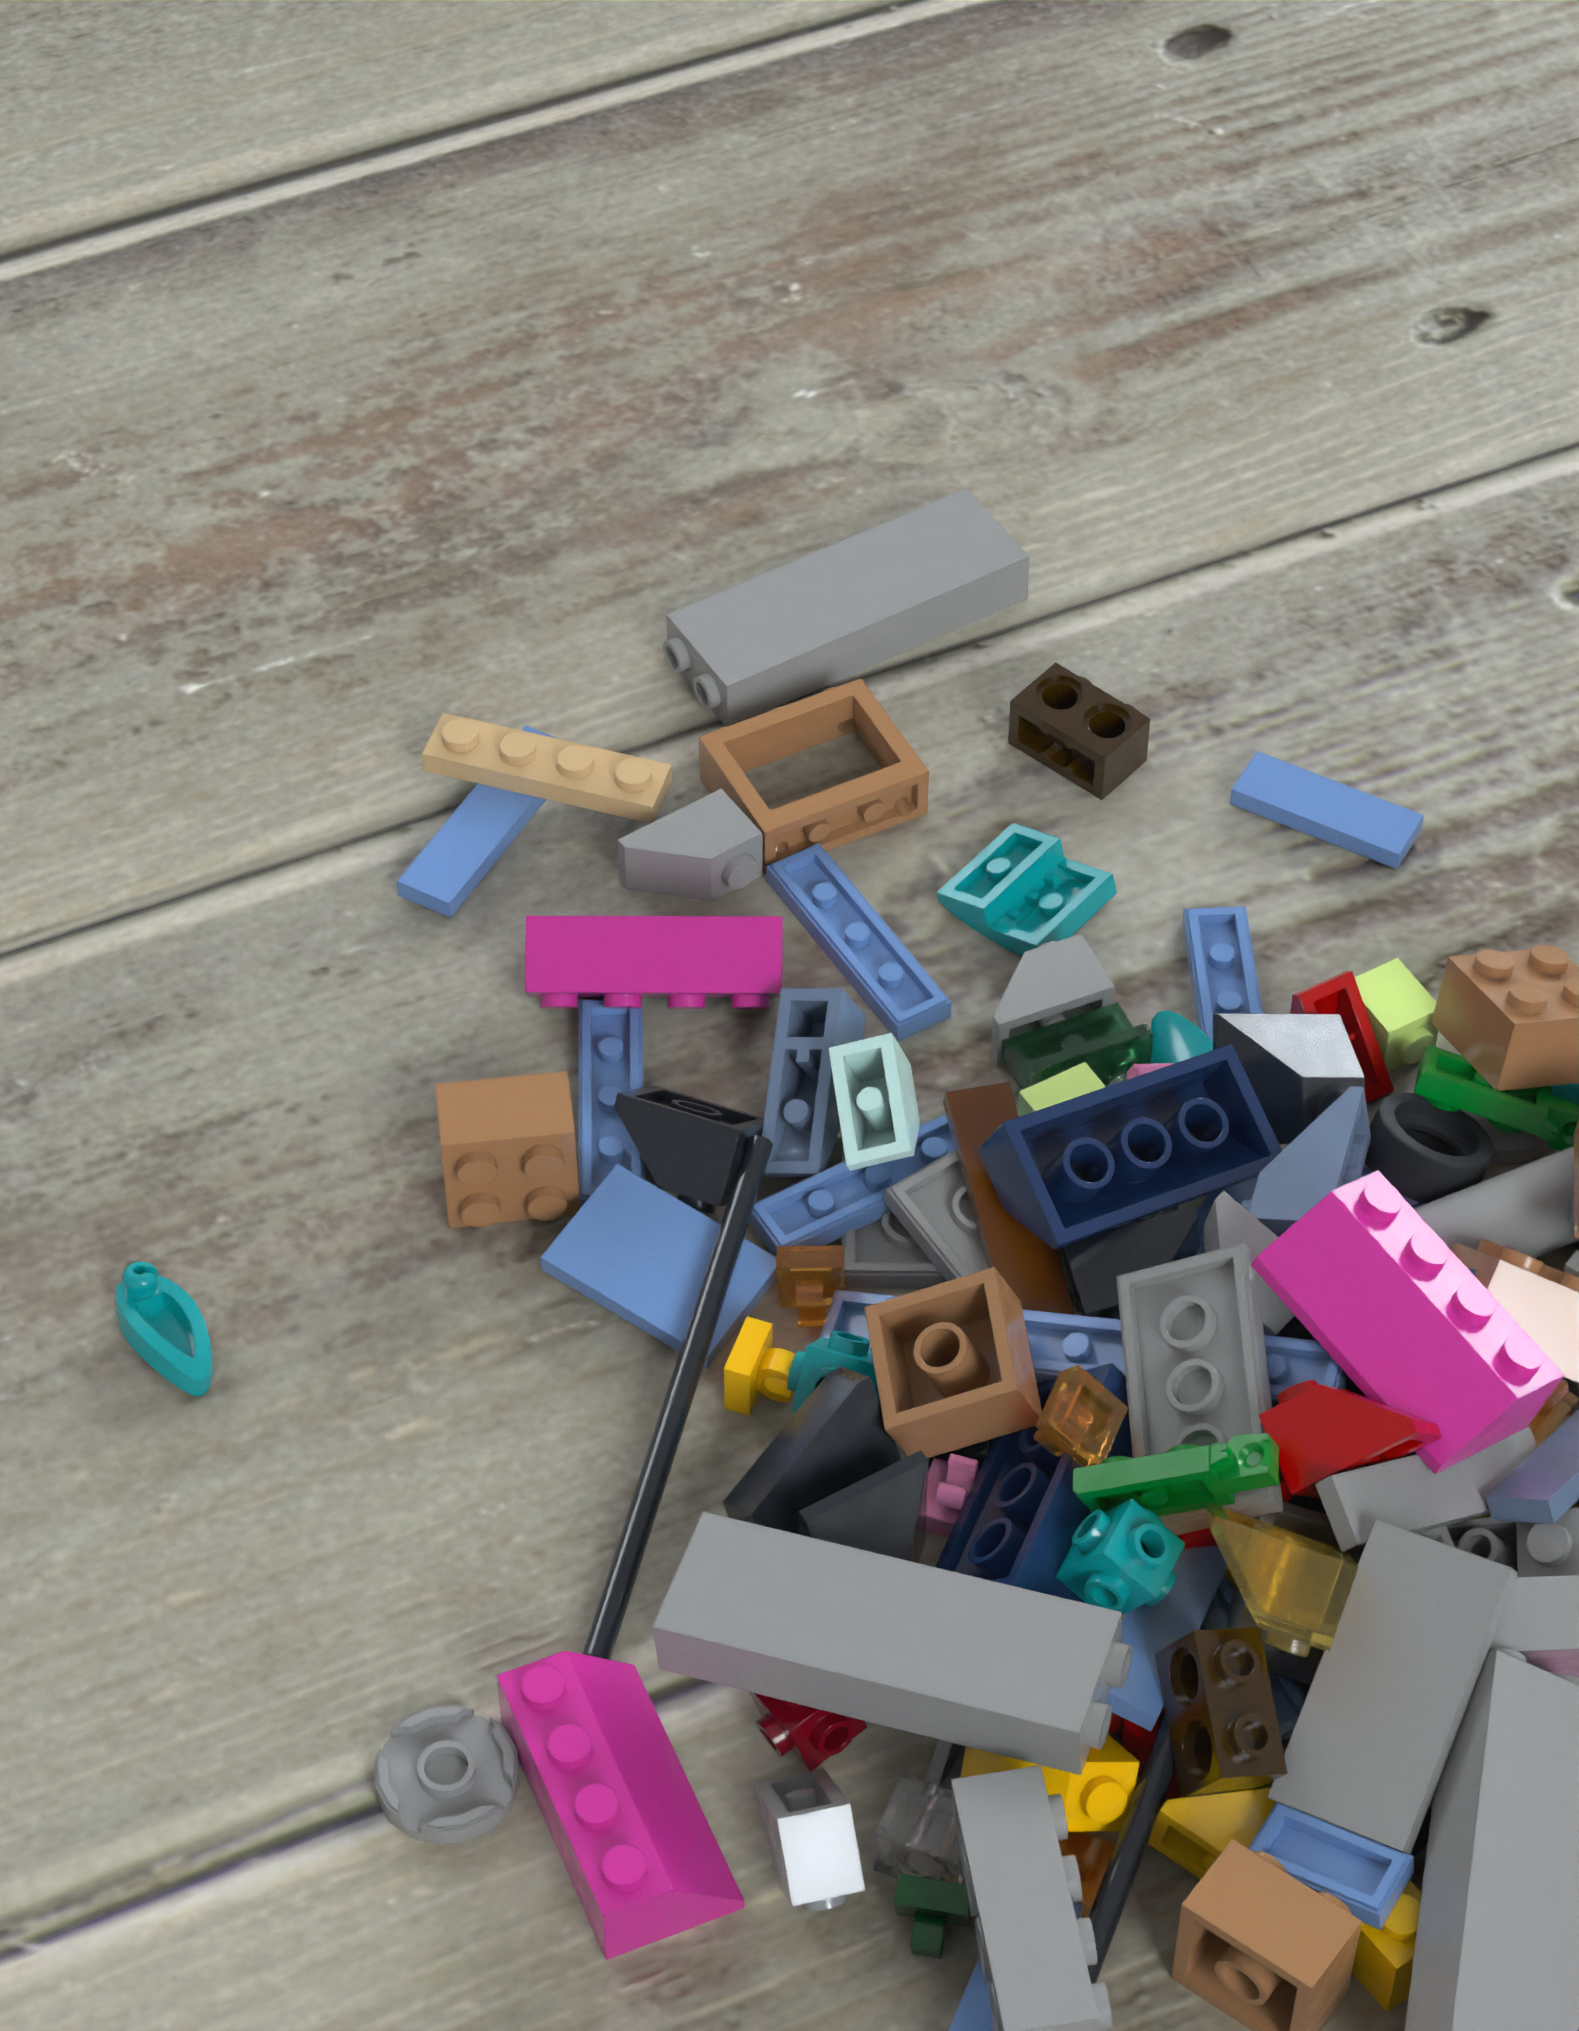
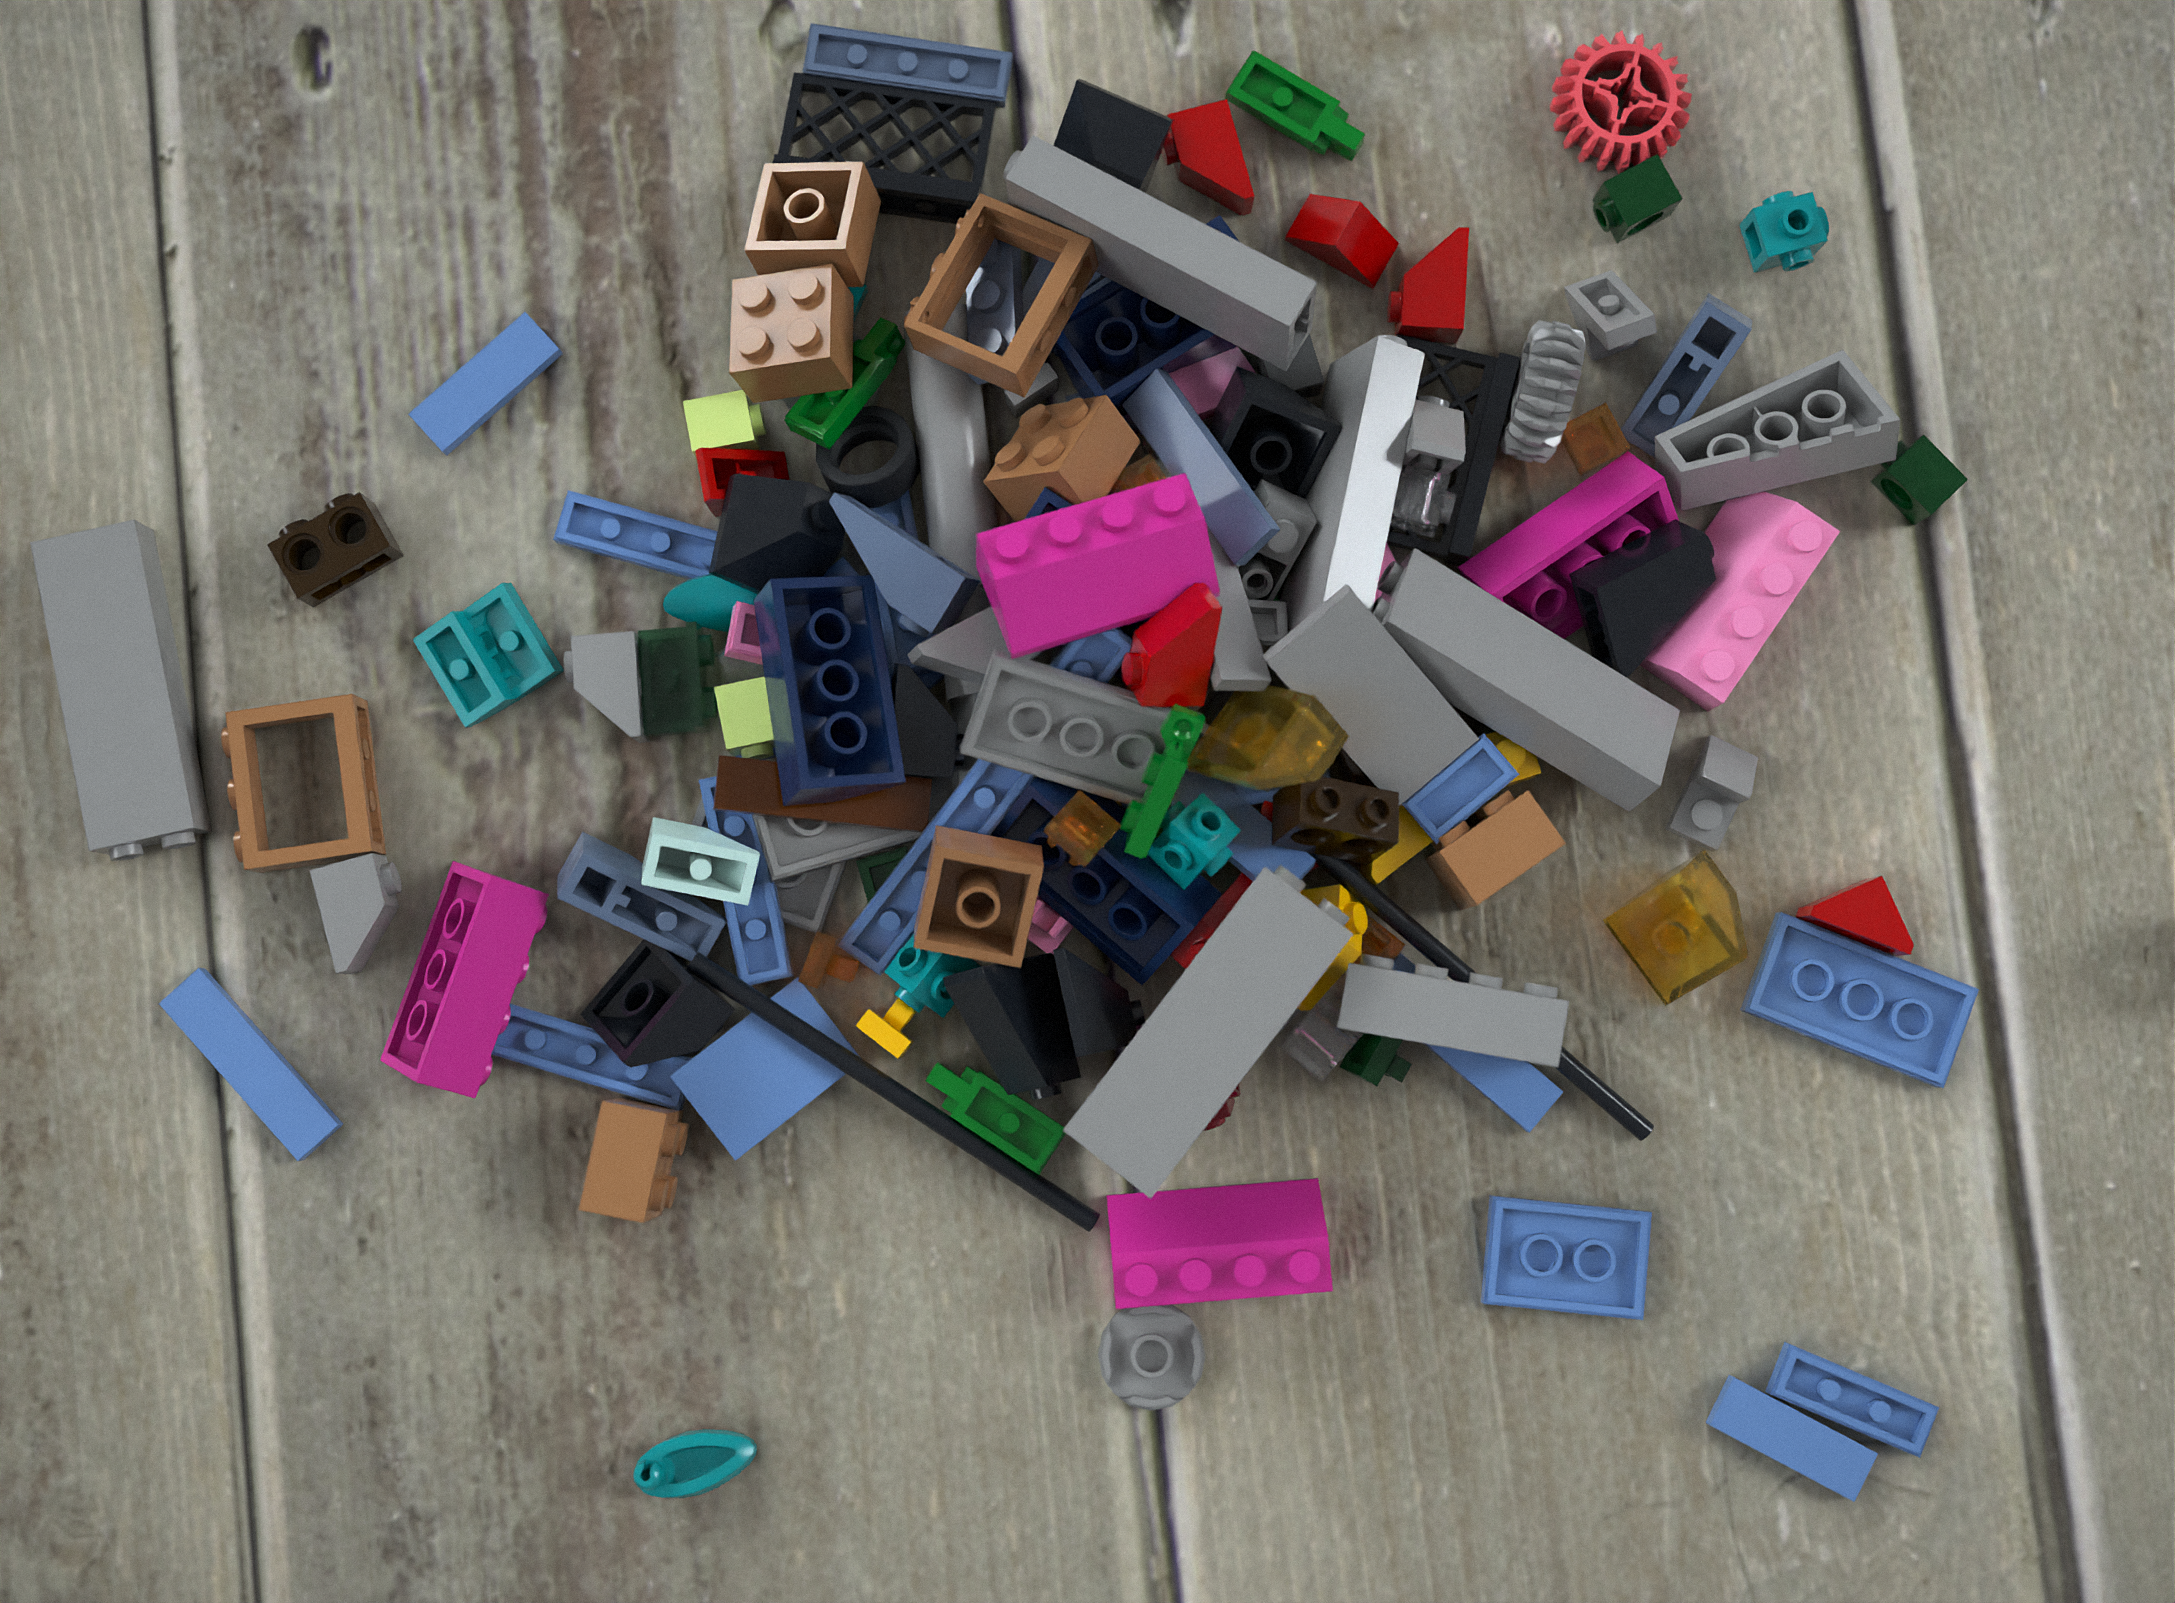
camera: 75 degrees left, 35 degrees up
tan plate [422,713,673,823] -> none
slope [753,1768,865,1911] -> none
medium blue tile [766,843,952,1042] -> none
none -> green hinge [925,1062,1066,1175]

